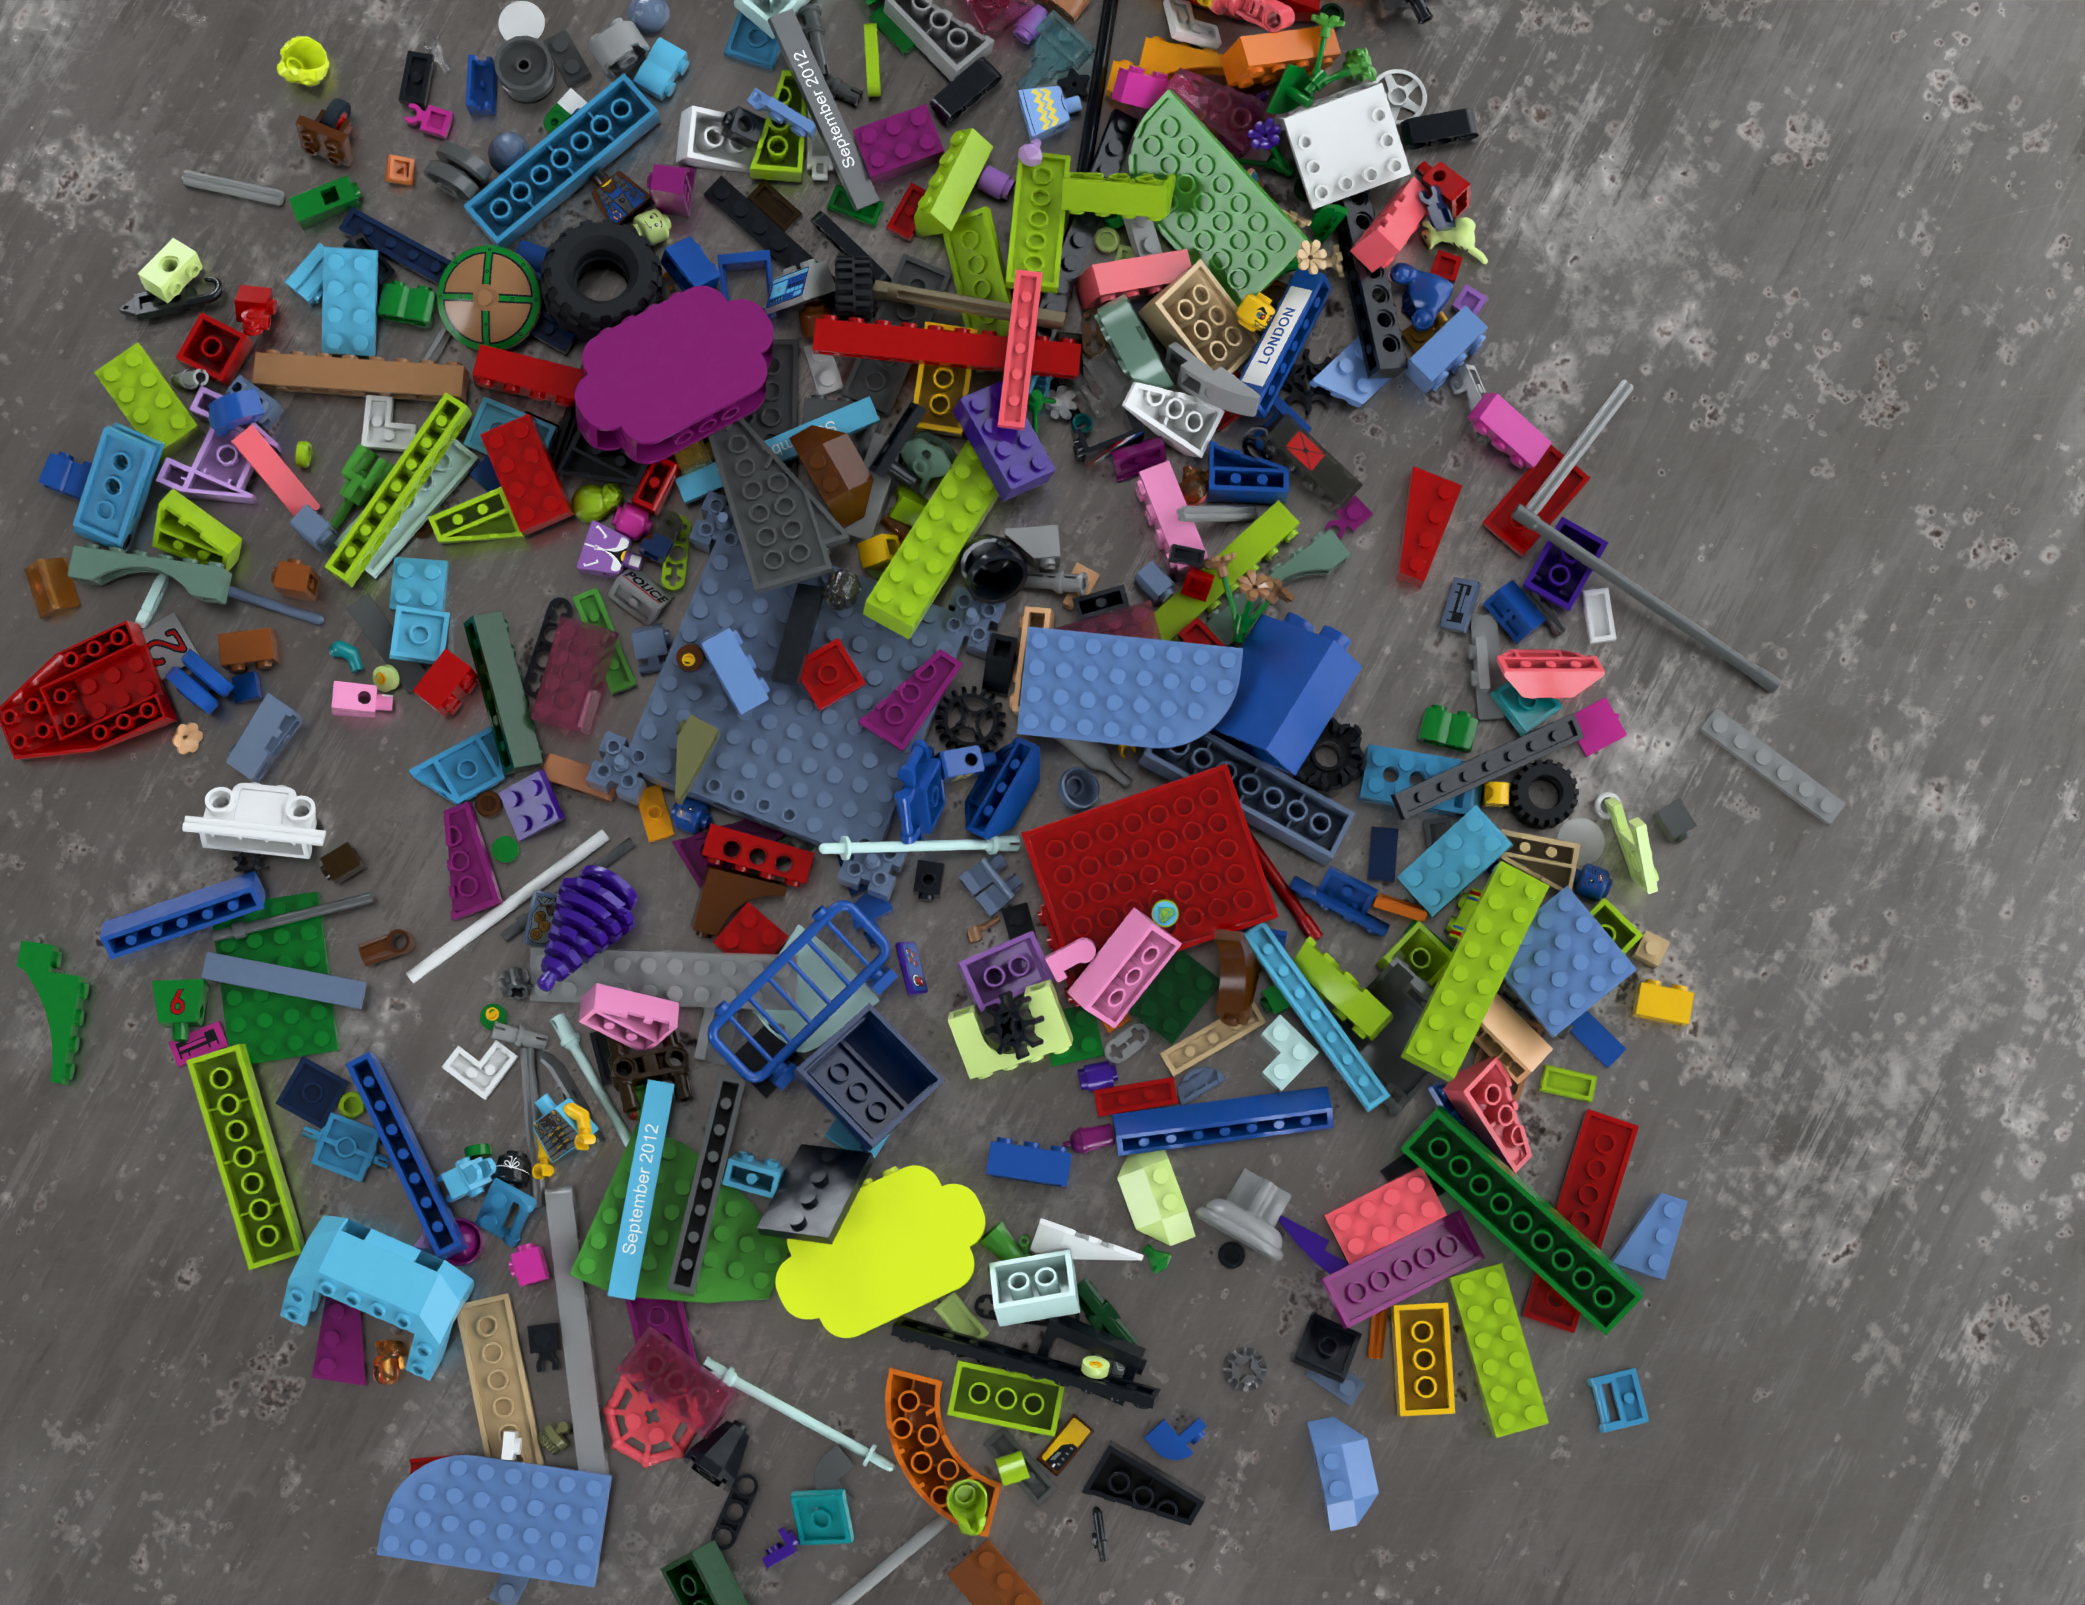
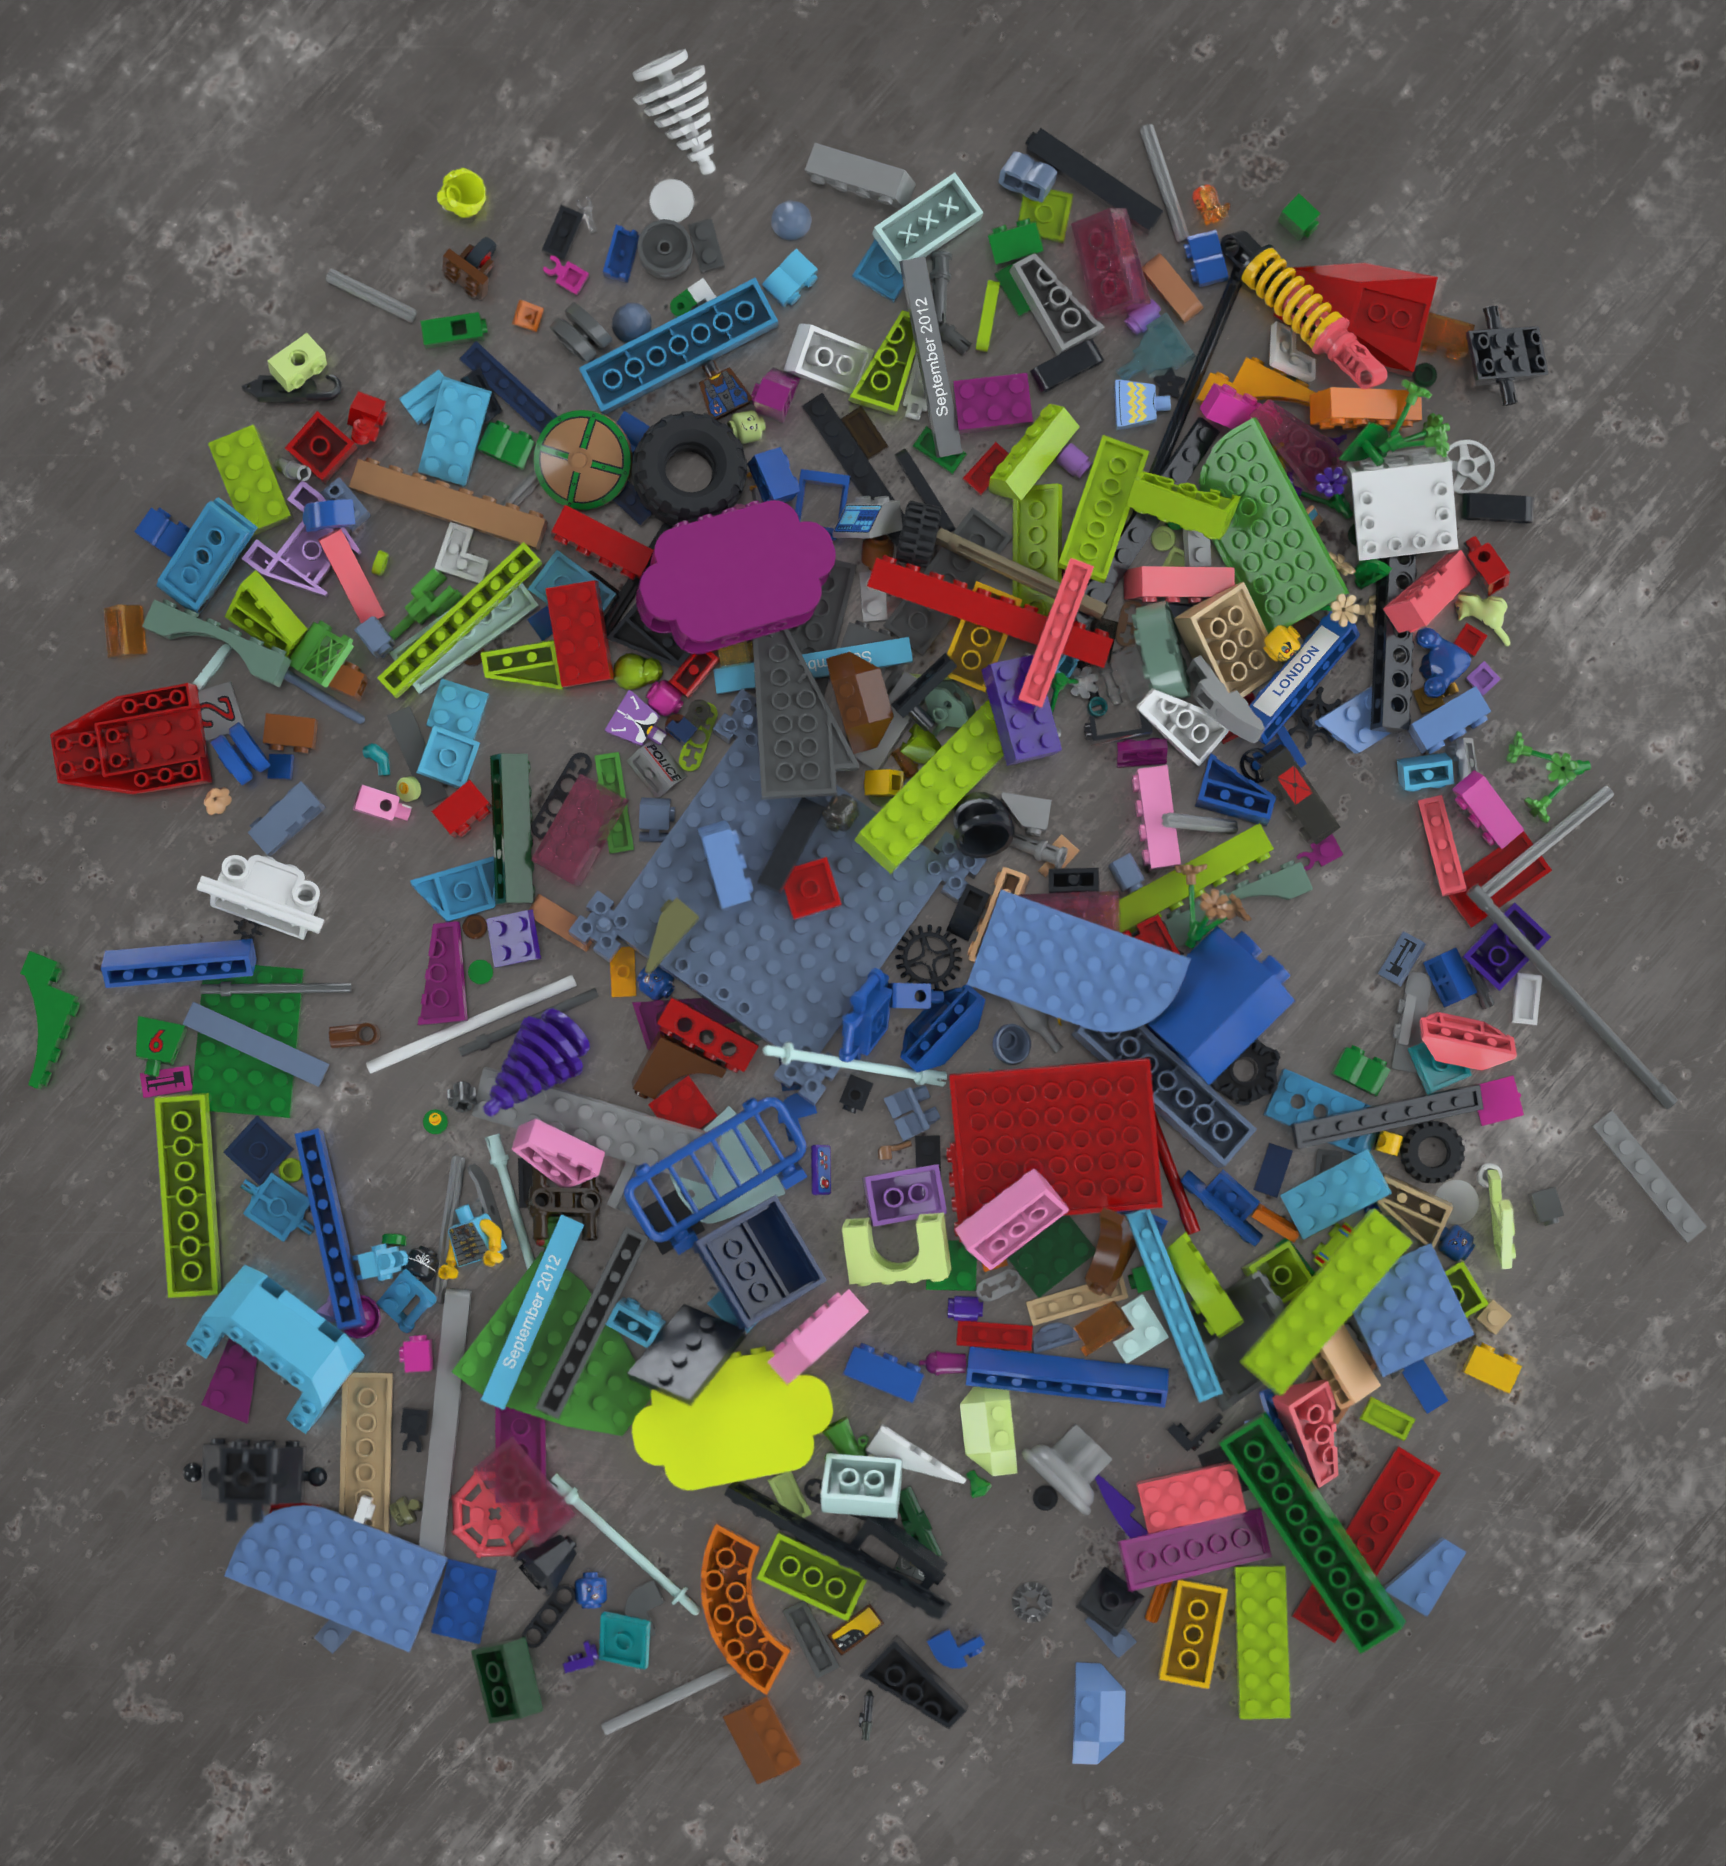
camera: 20 degrees right, 5 degrees up
dark brown brick [320,842,366,884] -> none
clear orange animal [372,1340,408,1385] -> none
white plate [442,1040,519,1100] -> none
light grey pin [491,1021,548,1051] -> none
tile [522,890,559,946] -> none
light grey brick [588,18,651,79] -> none
reddish brown tile [676,644,704,673] -> none
black brick [721,106,766,148] -> none
medium blue hinge [747,88,817,139] -> none
magenta wing [858,649,963,753] -> none
lime hair [946,1479,988,1536] -> none
black gear [984,991,1044,1060] -> none
lime brick [995,1450,1030,1486] -> none
lavender rock [1018,138,1043,167] -> none
bright pink leg [1045,937,1096,983] -> none
yellowish green tile [1081,1356,1110,1379] -> none
tile [1151,899,1179,927] -> none
black piece [1168,544,1205,568] -> none
clear orange animal [1178,465,1209,506] -> none
red plate [1181,567,1215,602] -> none
red wedge [1396,466,1463,588] -> none
plate [1419,185,1456,232] -> none
dark azure plate [1587,1368,1649,1433] -> none
none -> black piece [182,1438,327,1523]
none -> bright green piece [289,620,354,688]
none -> blue plate [431,1559,497,1644]
none -> blue head [574,1572,607,1609]
none -> bright pink brick [768,1289,869,1385]
none -> clear orange panel [1074,1301,1131,1356]
none -> black bracket [1166,1413,1223,1452]
none -> medium azure brick [1397,753,1454,791]
none -> coral plate [1418,795,1467,897]
none -> bright green plant [1506,731,1591,823]

